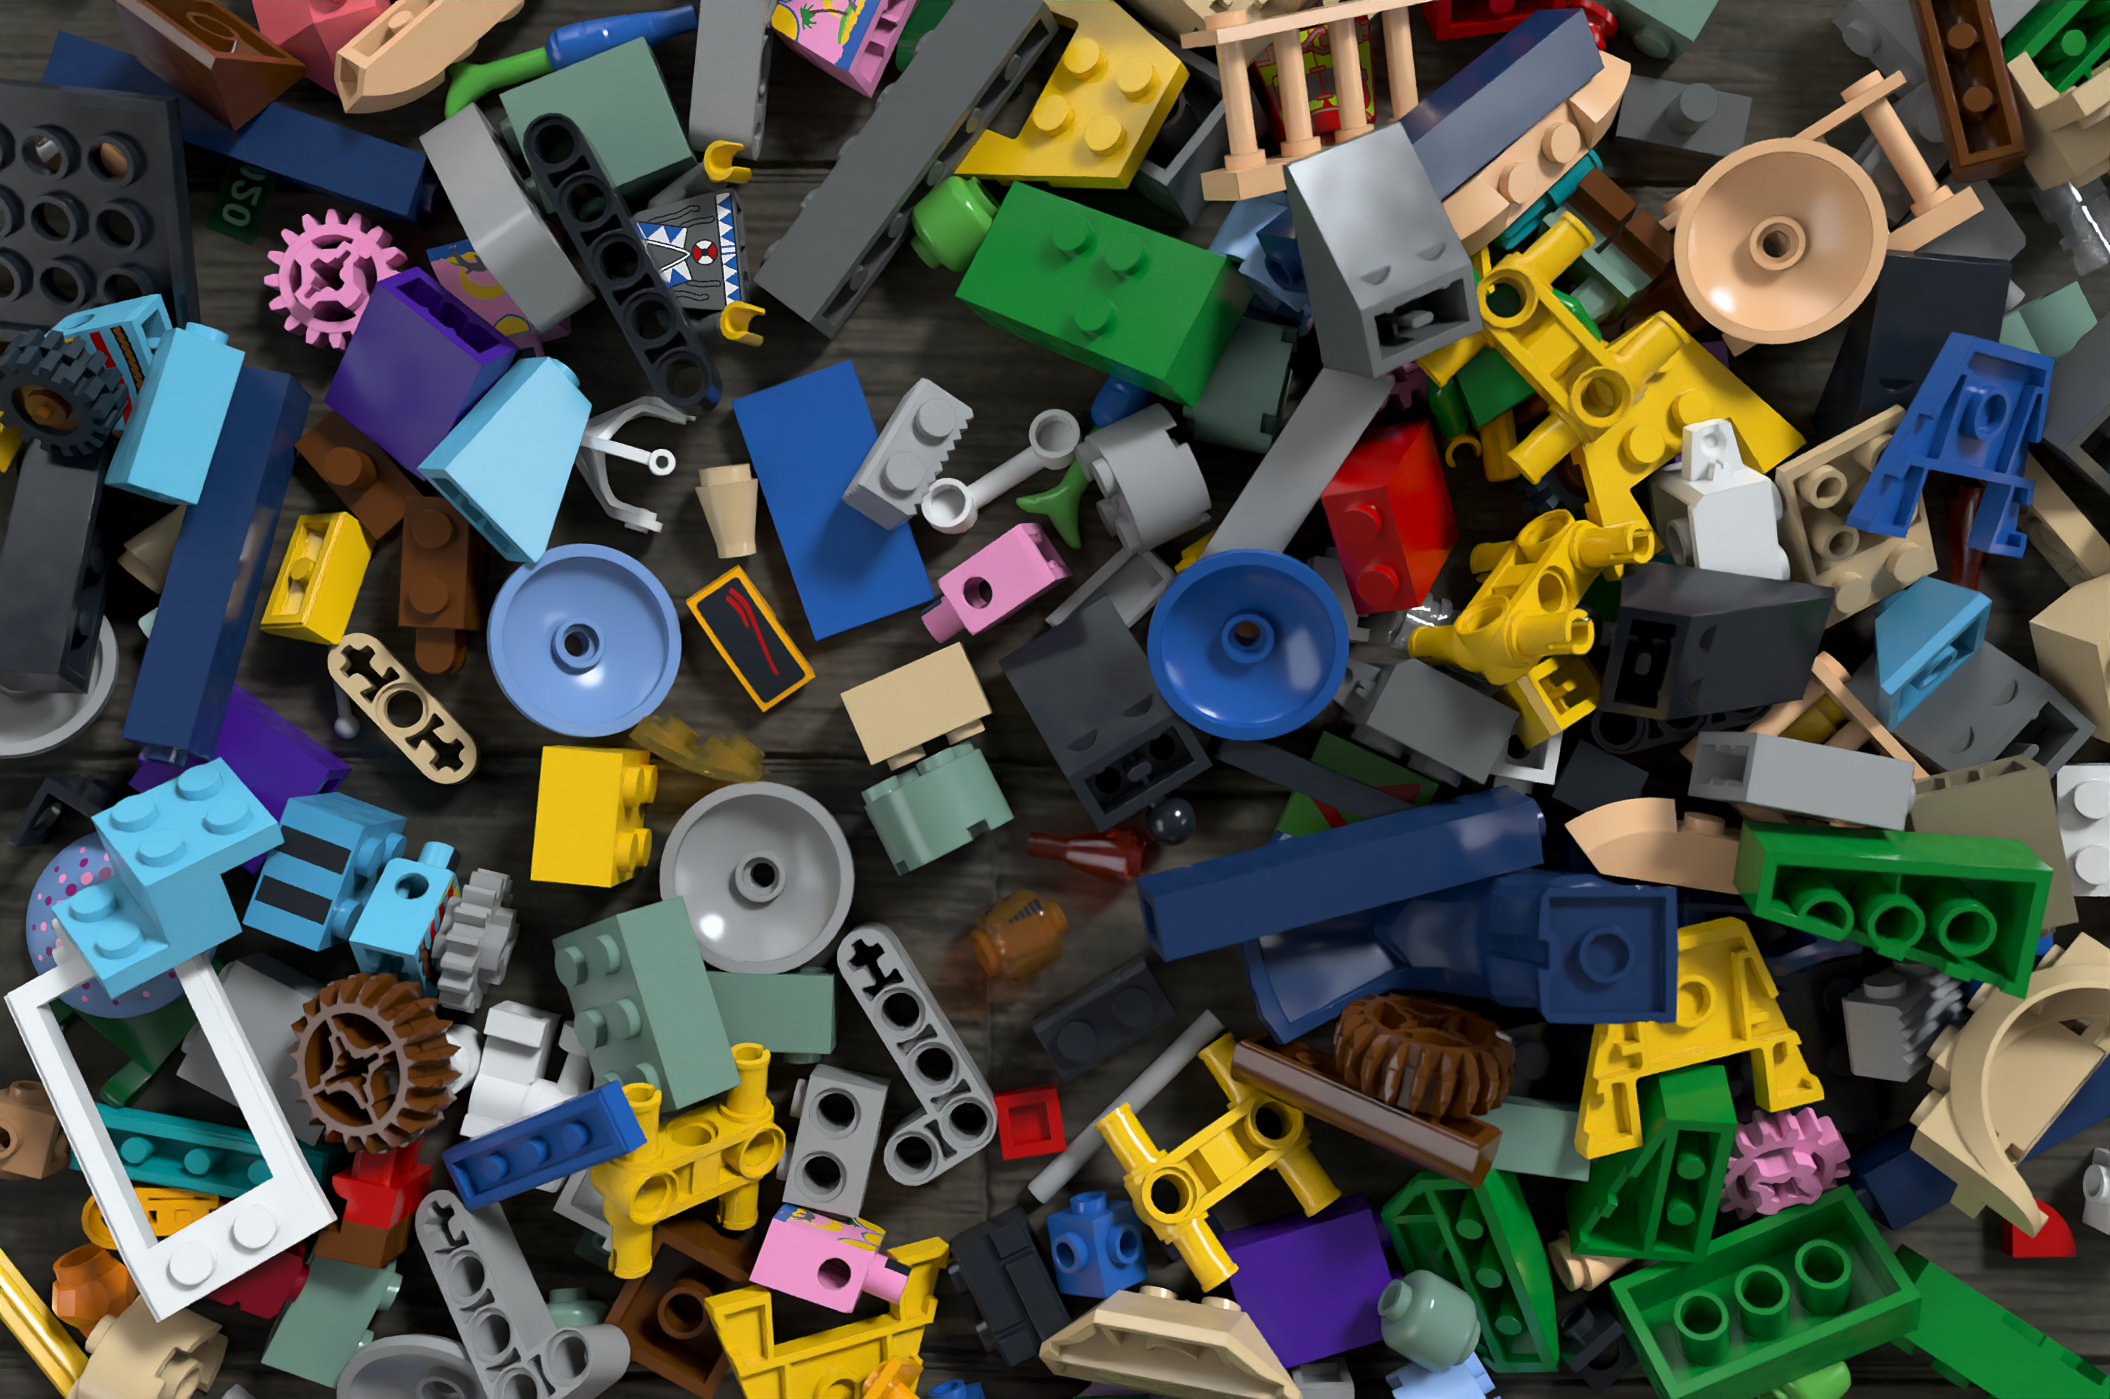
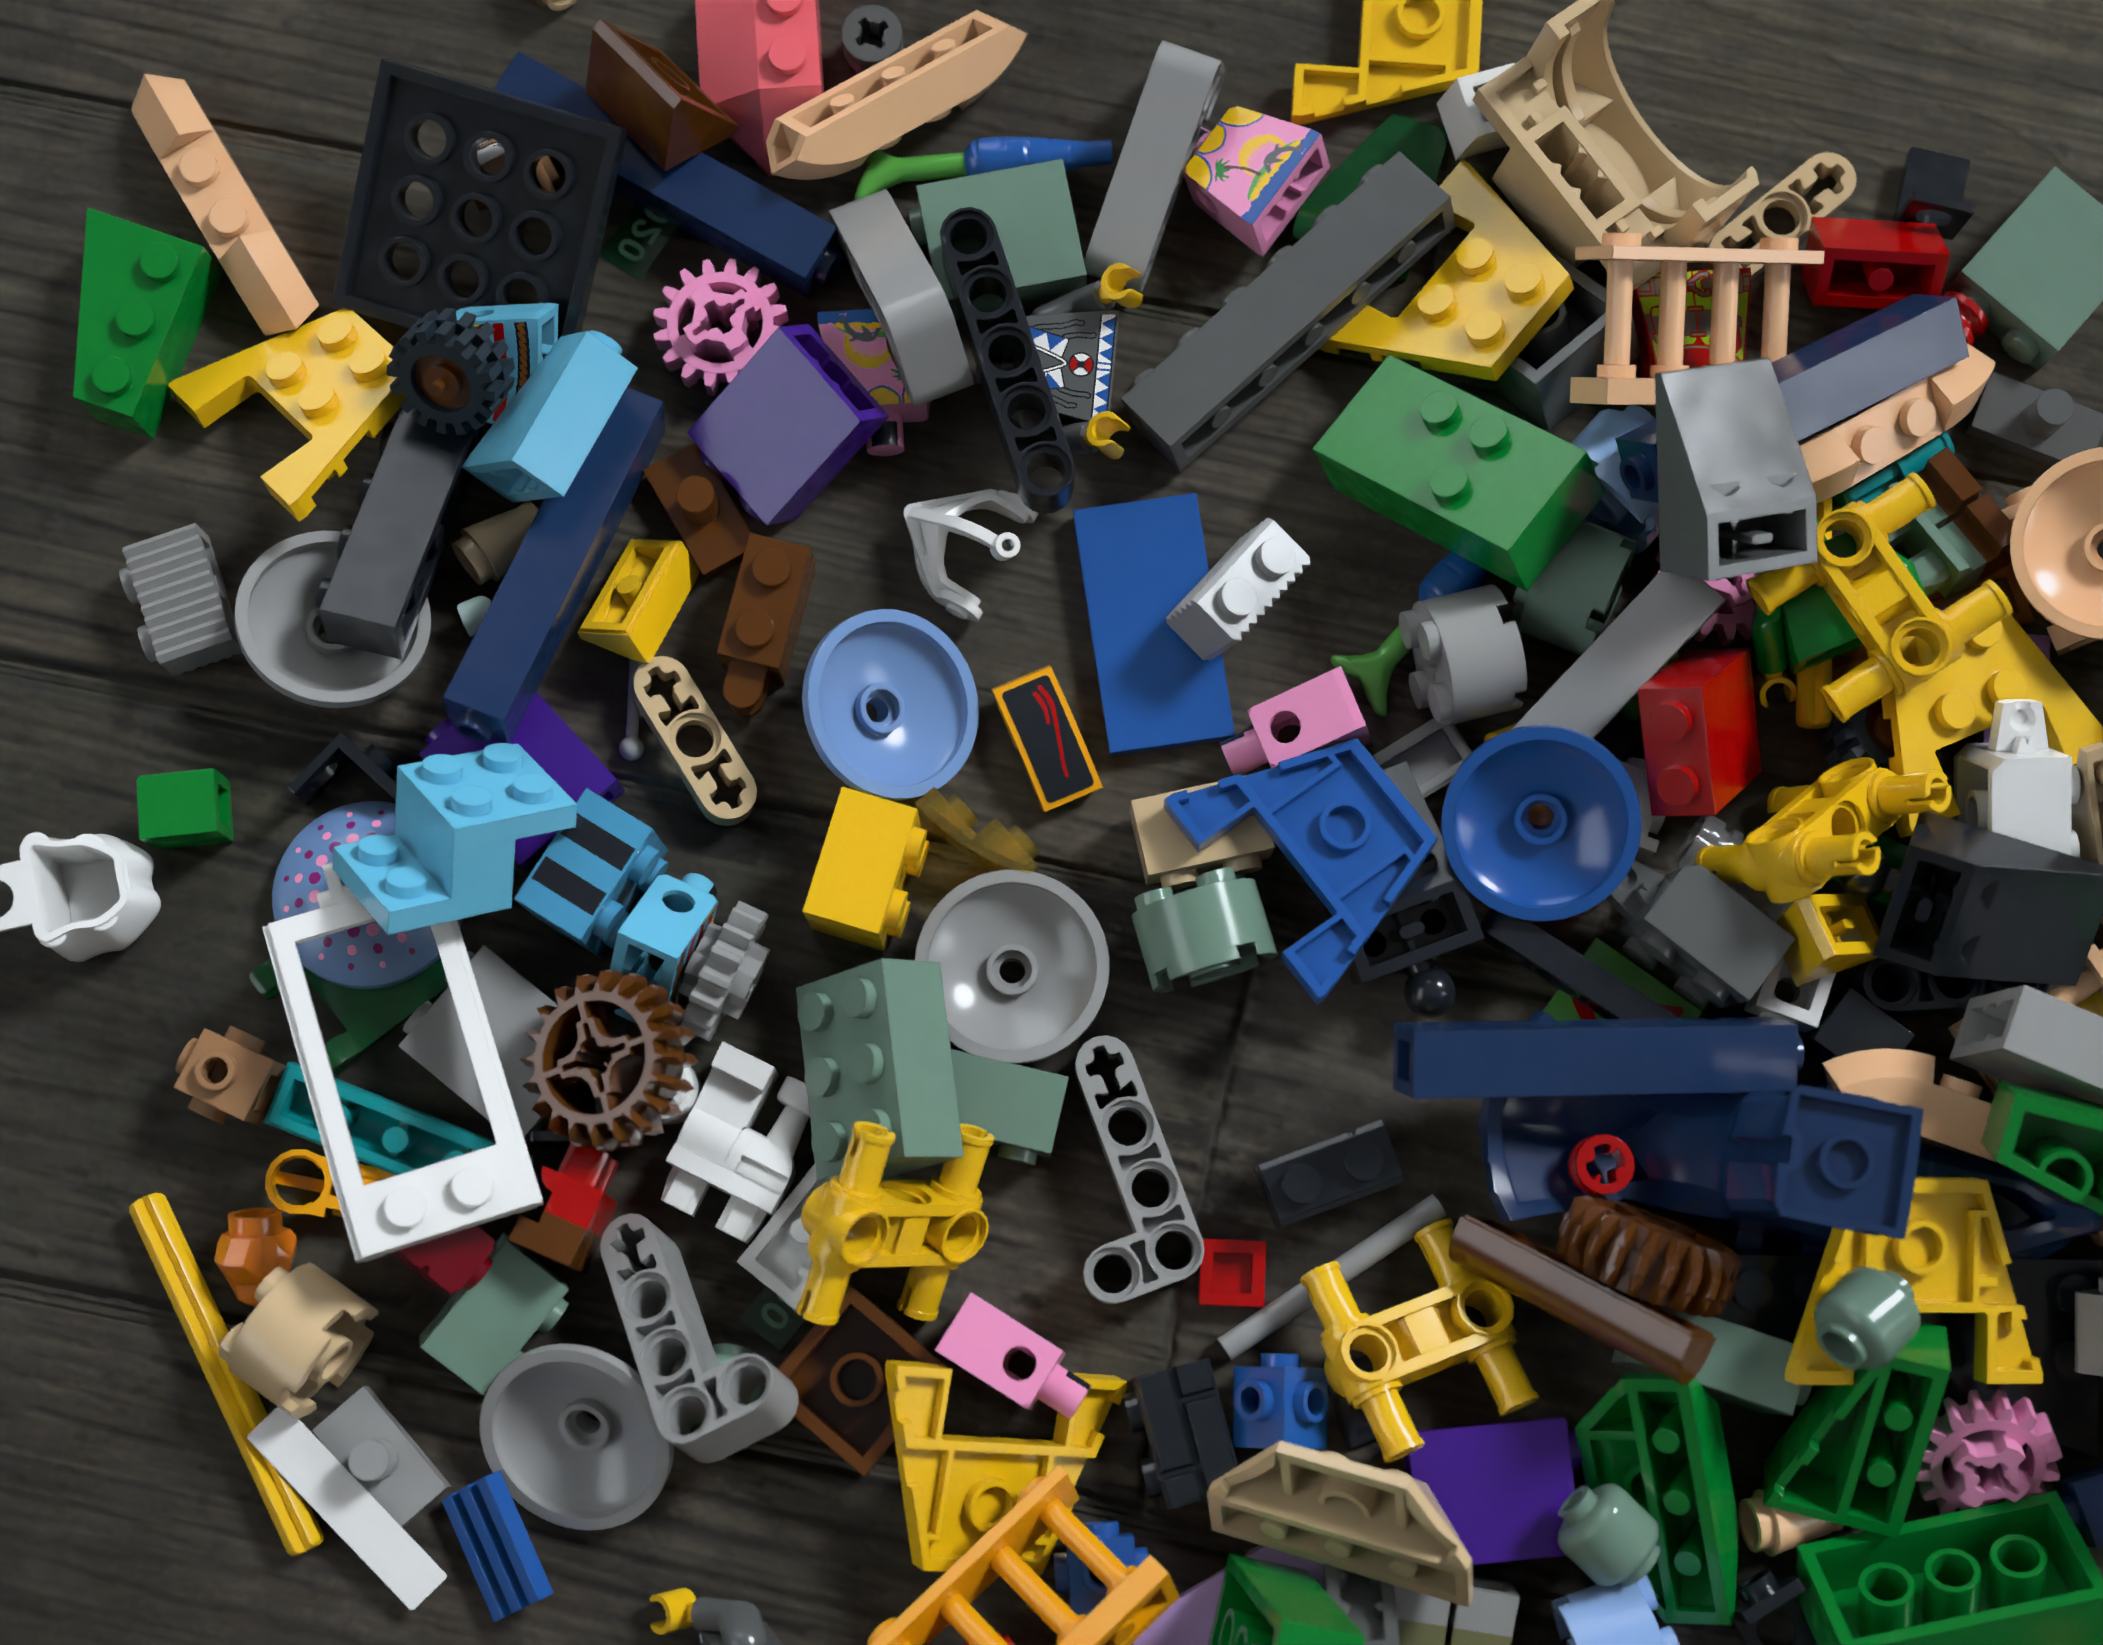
camera: 10 degrees right, 10 degrees down
medium azure slope [416,357,592,563] -> none
blue tile [441,1079,648,1212] -> none
tan cone [695,463,758,558] -> none
light grey brick [776,1063,891,1218] -> none
bright green head [910,176,1001,273] -> none
white bar [921,409,1082,534] -> none
clear orange head [969,888,1069,984] -> none
clear red cone [1027,827,1147,890] -> none
none -> blue wing [1163,738,1438,1005]
none -> red bush [1568,1134,1635,1196]
none -> sand green head [1814,1266,1921,1370]

